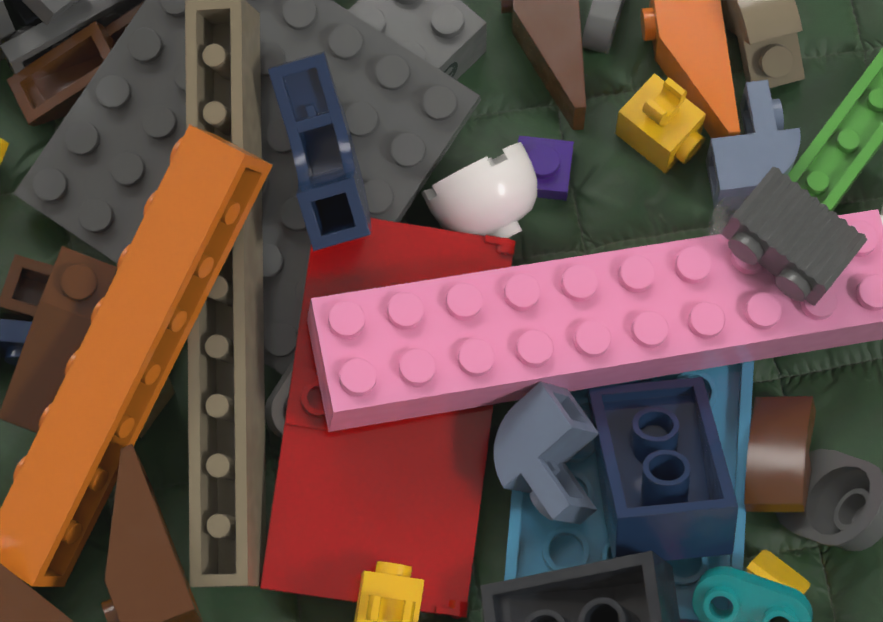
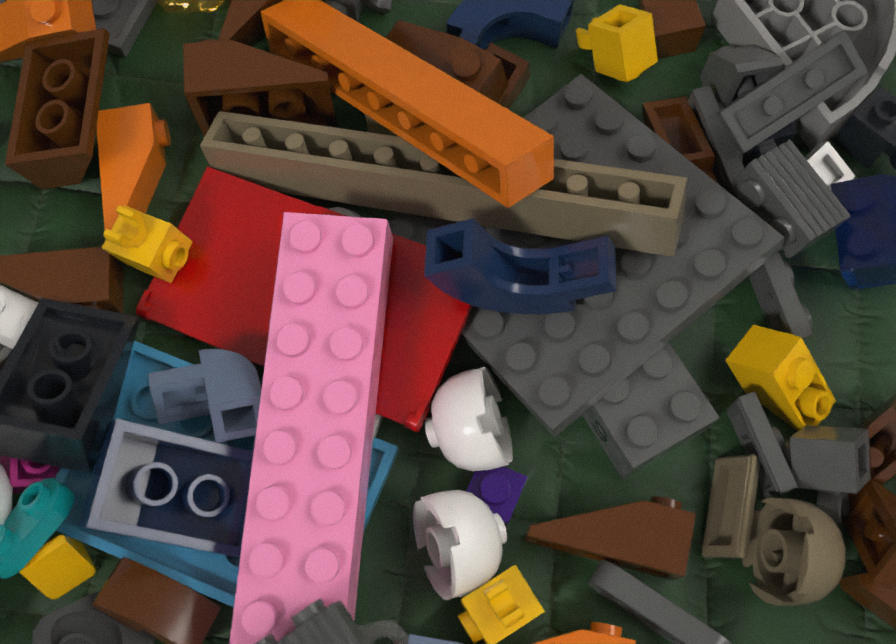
camera: 105 degrees right, 0 degrees up
none -> white cylinder [413,490,507,600]

